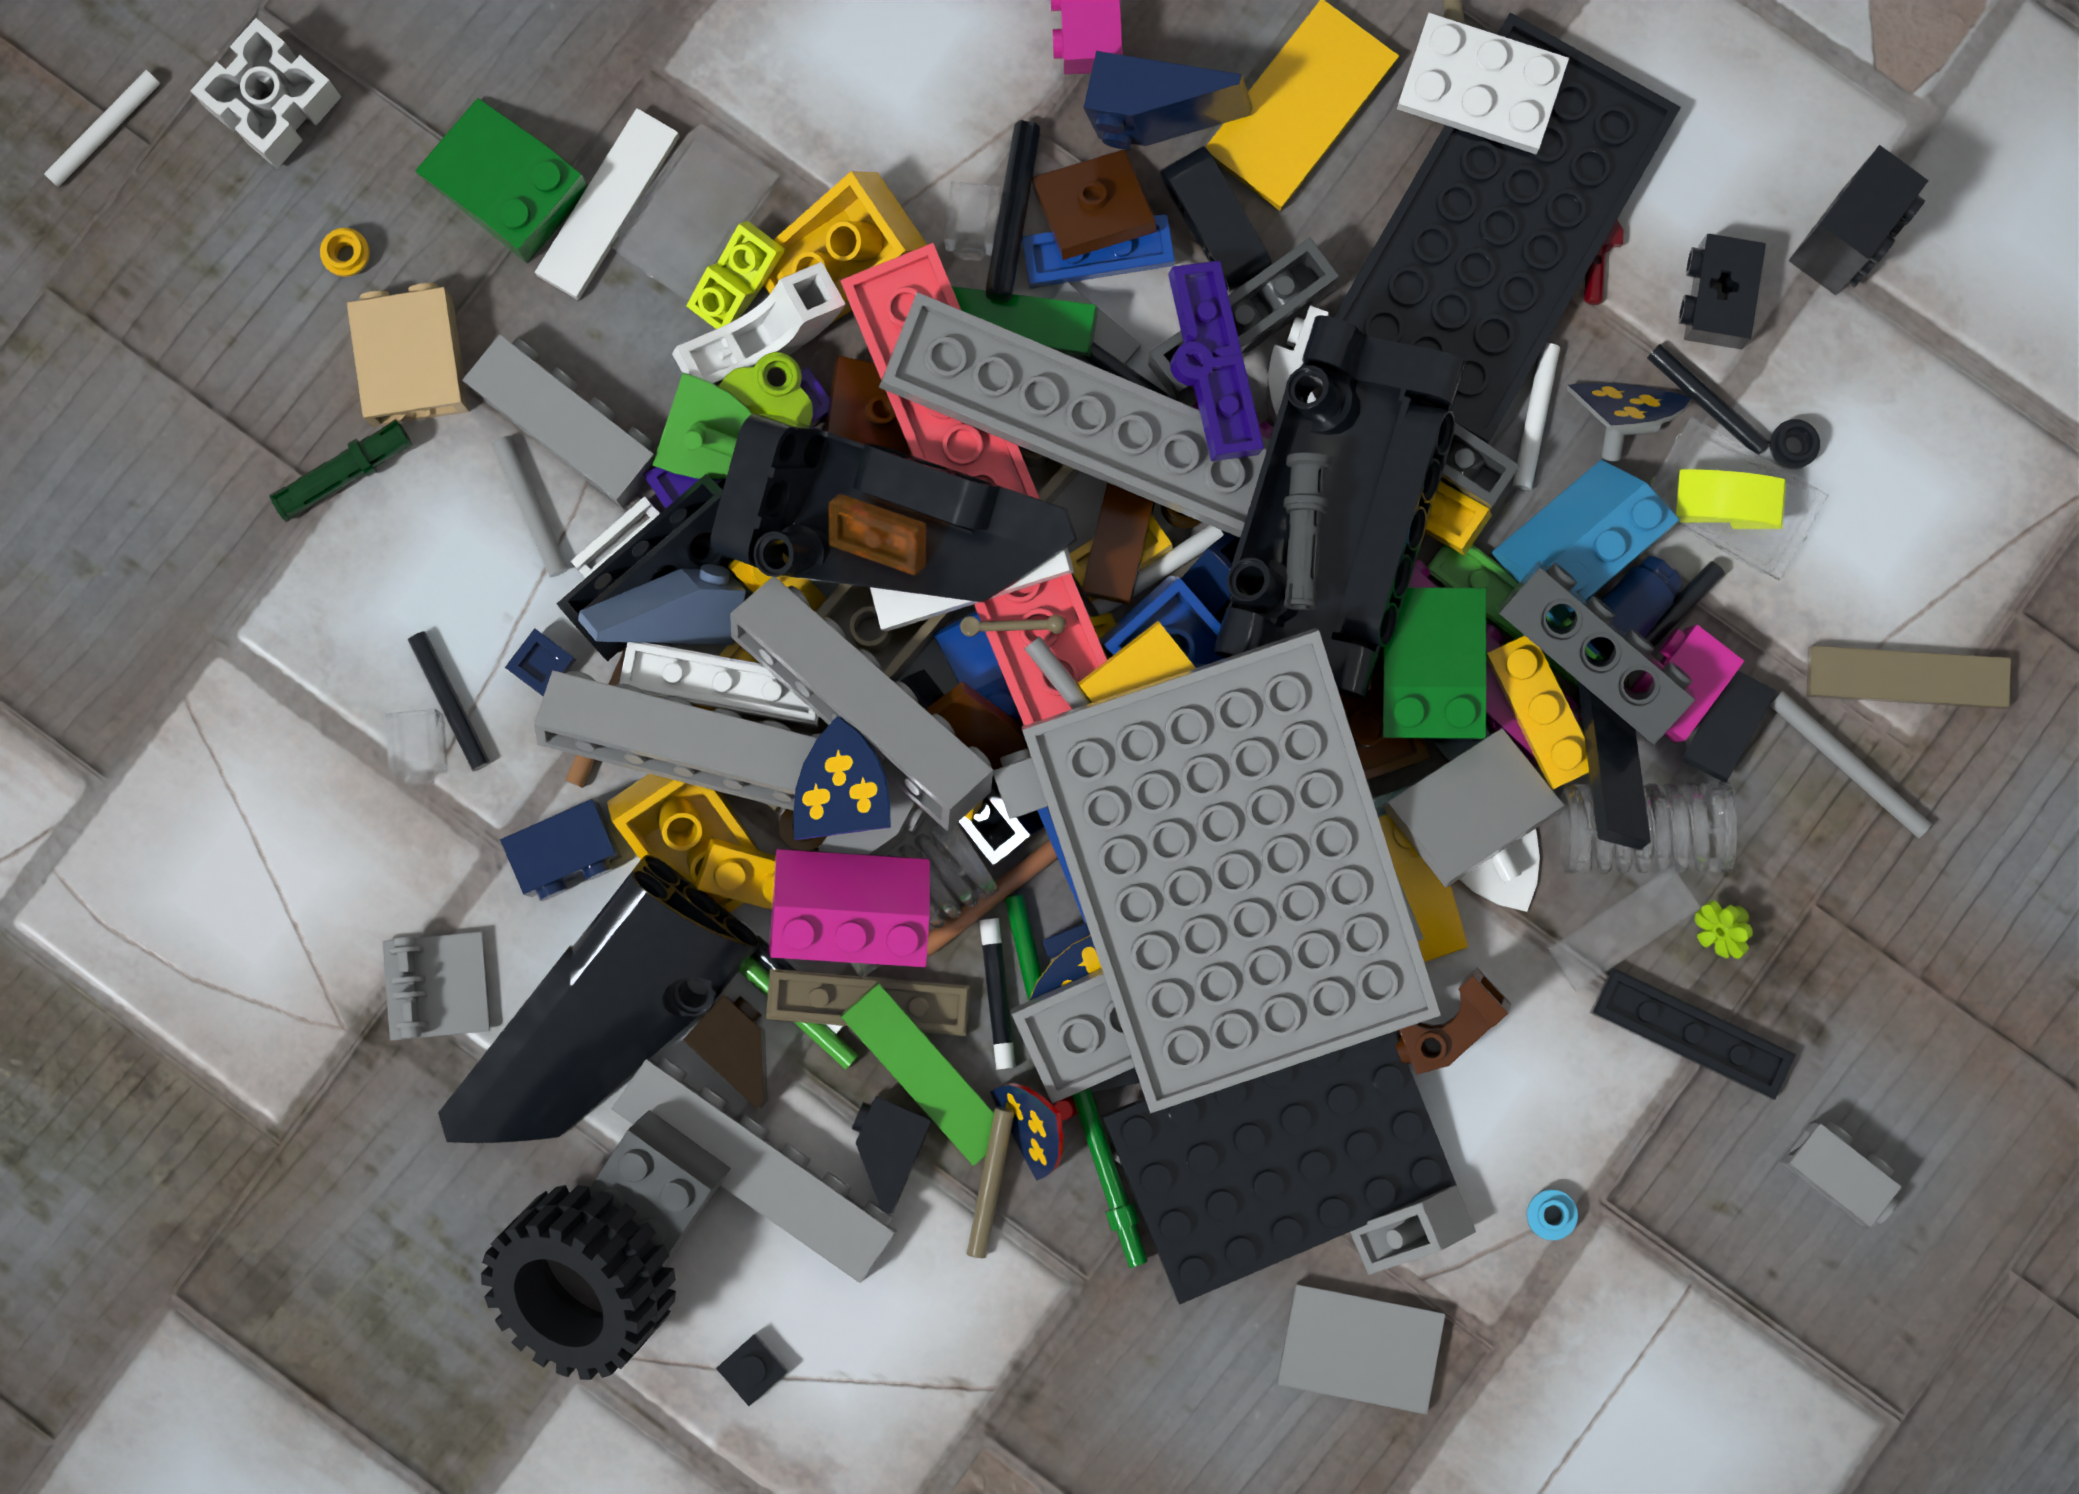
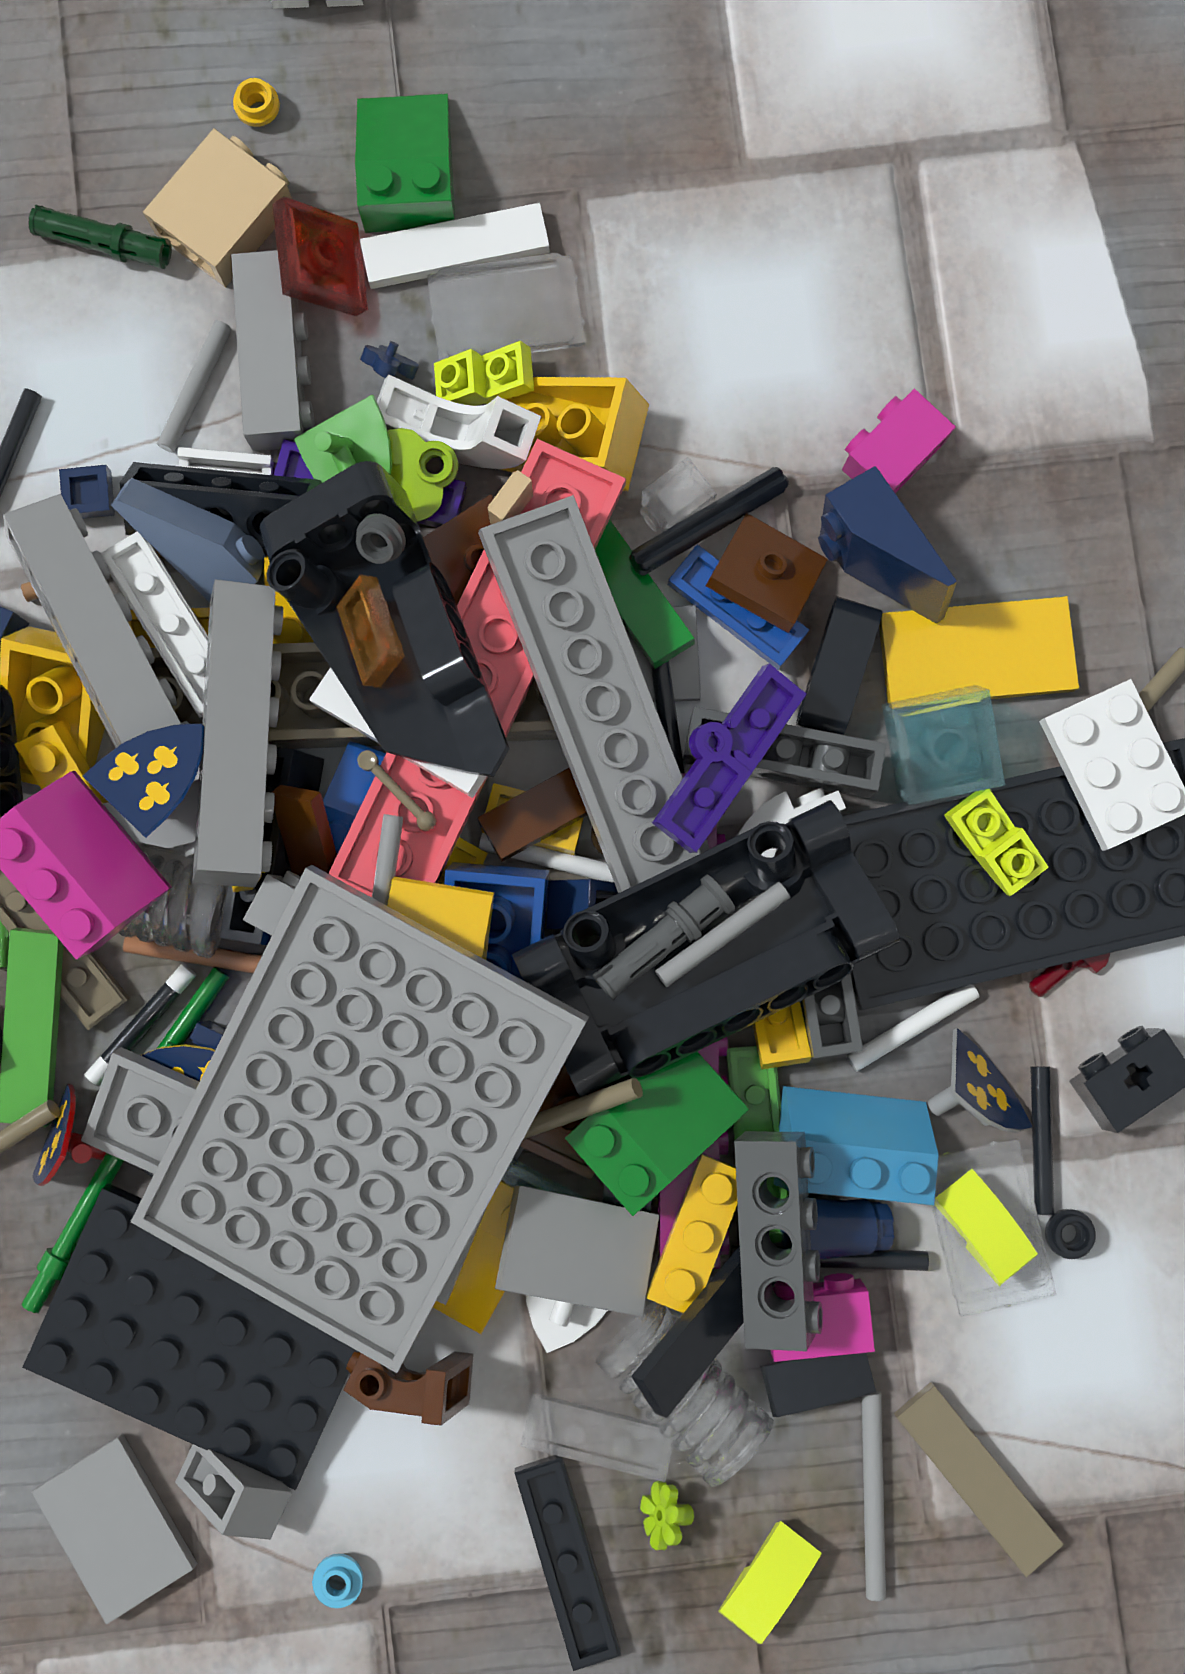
camera: 40 degrees right, 0 degrees up
none -> clear red plate [272,196,368,317]
none -> dark grey plate [356,514,406,564]
none -> dark blue piece [360,341,419,380]
none -> tan tile [487,470,533,525]
none -> dark tan bar [523,1078,643,1140]
none -> light grey bar [655,882,790,987]
none -> neon yellow slope [718,1521,822,1644]
none -> clear light blue brick [882,685,1005,805]
none -> neon yellow slope [944,787,1049,896]

